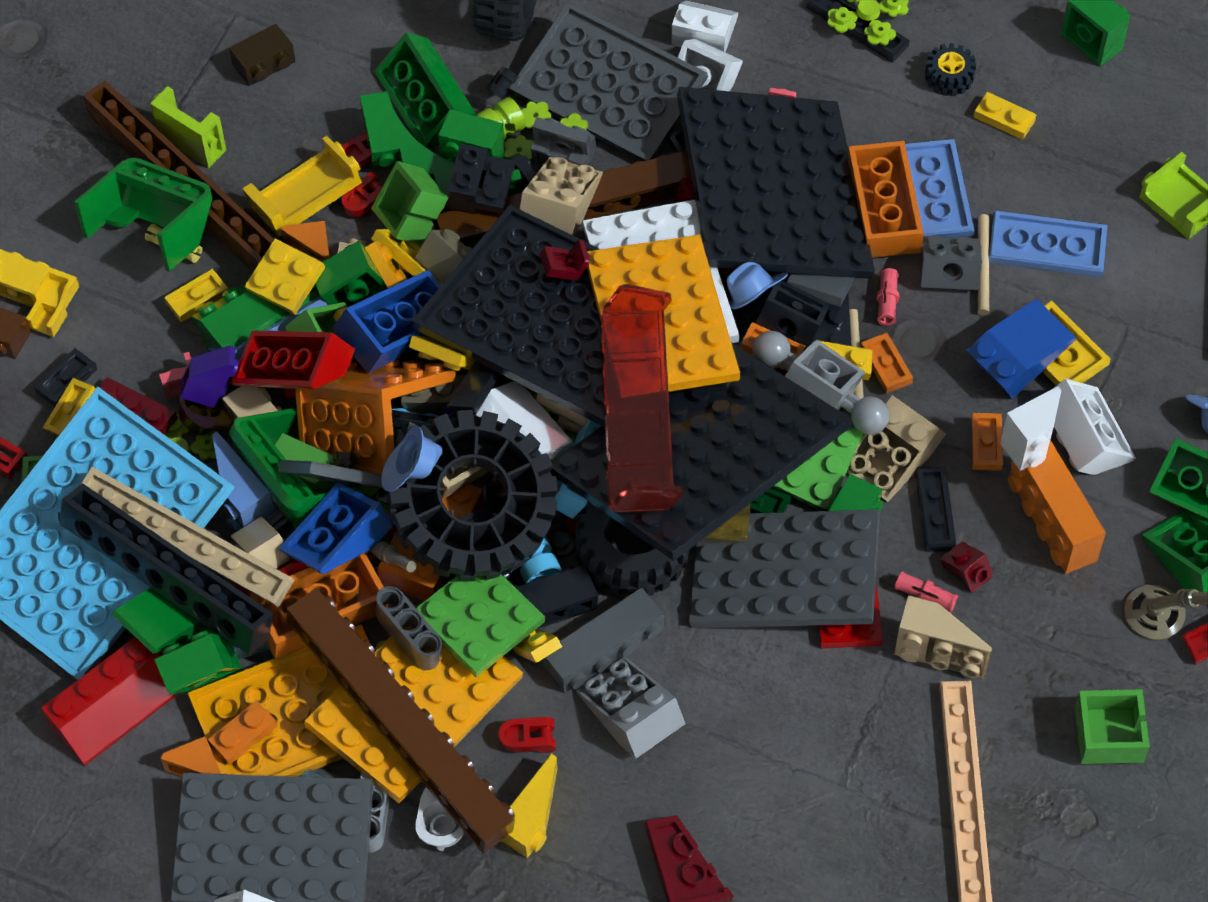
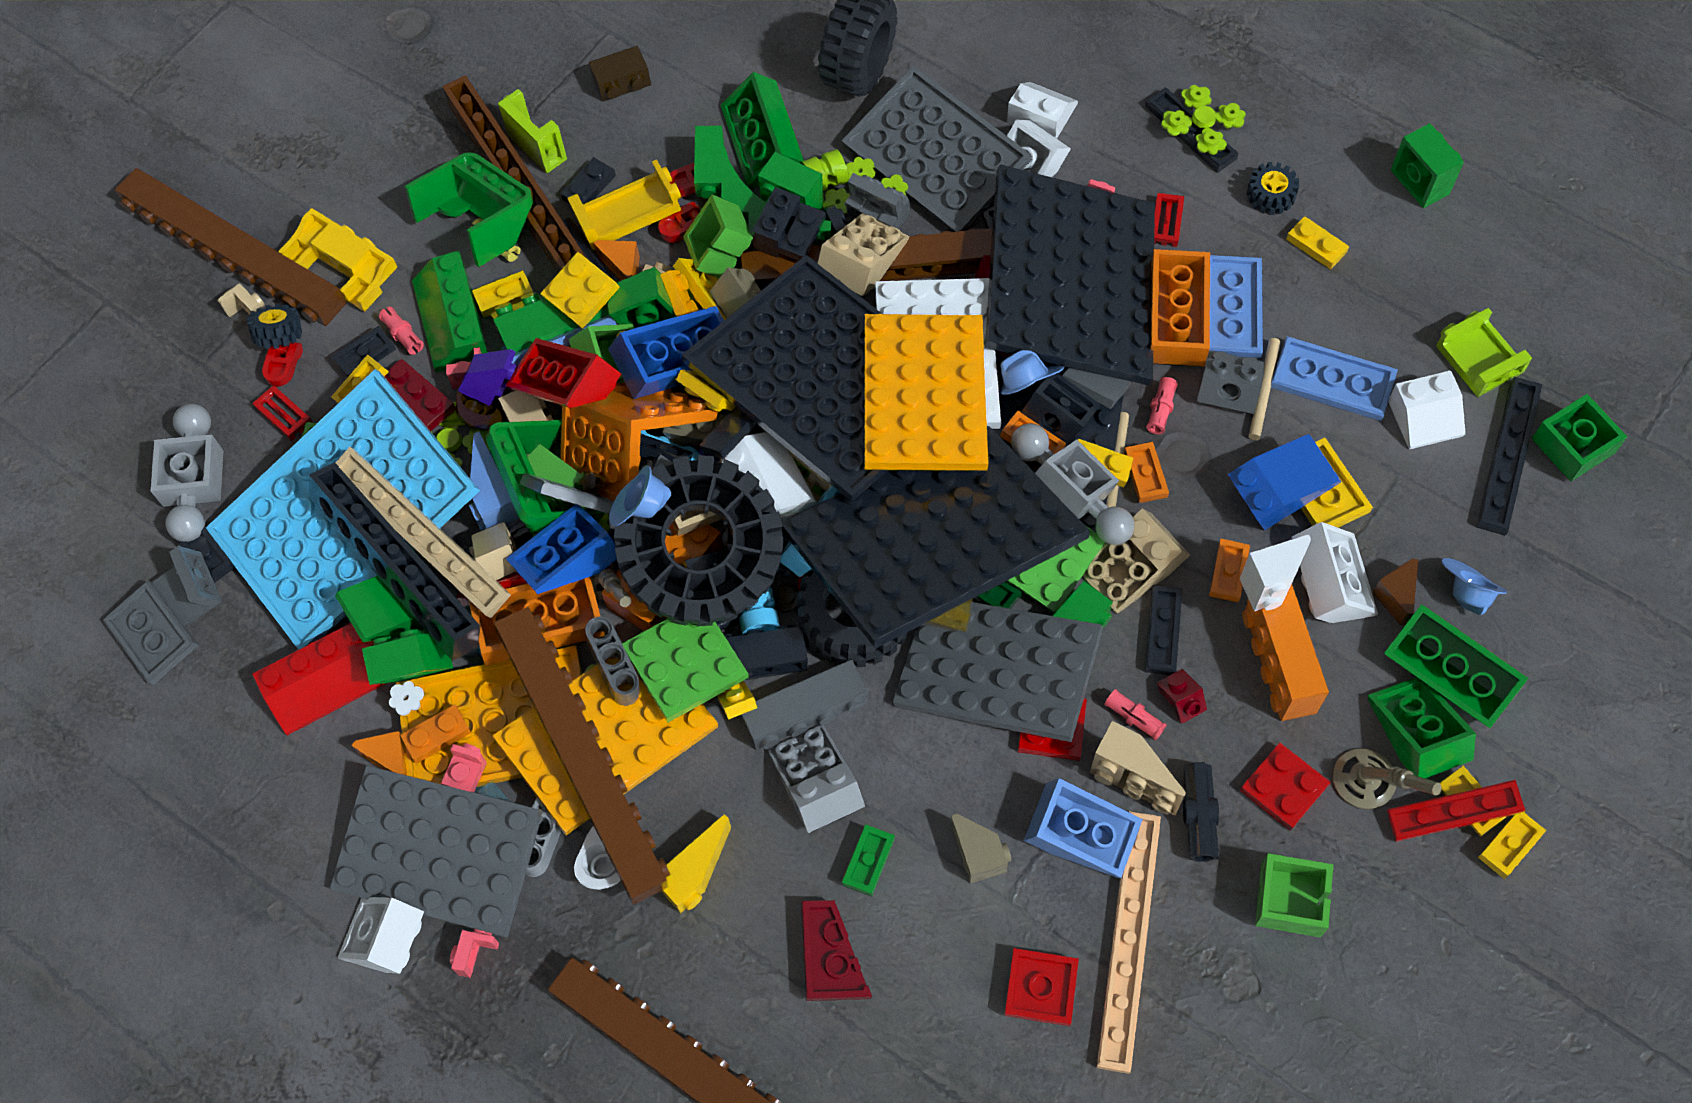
camera: 15 degrees right, 5 degrees up
black plate [487,67,519,99] -> none
red plate [498,717,556,753] -> none
dark red bracket [540,240,590,281] -> none
clear red piece [601,284,683,512] -> none
none -> coral pin [379,307,424,355]
none -> white plant [389,681,424,716]
none -> green slope [412,251,488,373]
none -> coral bracket [441,743,487,793]
none -> black plate [560,157,616,204]
none -> green plate [842,824,895,897]
none -> dark tan slope [951,814,1011,883]
none -> red plate [1004,948,1079,1027]
none -> medium blue slope [1024,778,1143,878]
none -> red tile [1154,193,1185,247]
none -> black piece [1183,762,1219,862]
none -> red plate [1240,743,1331,831]
none -> reddish brown slope [1372,558,1418,626]
none -> white slope [1388,371,1465,450]

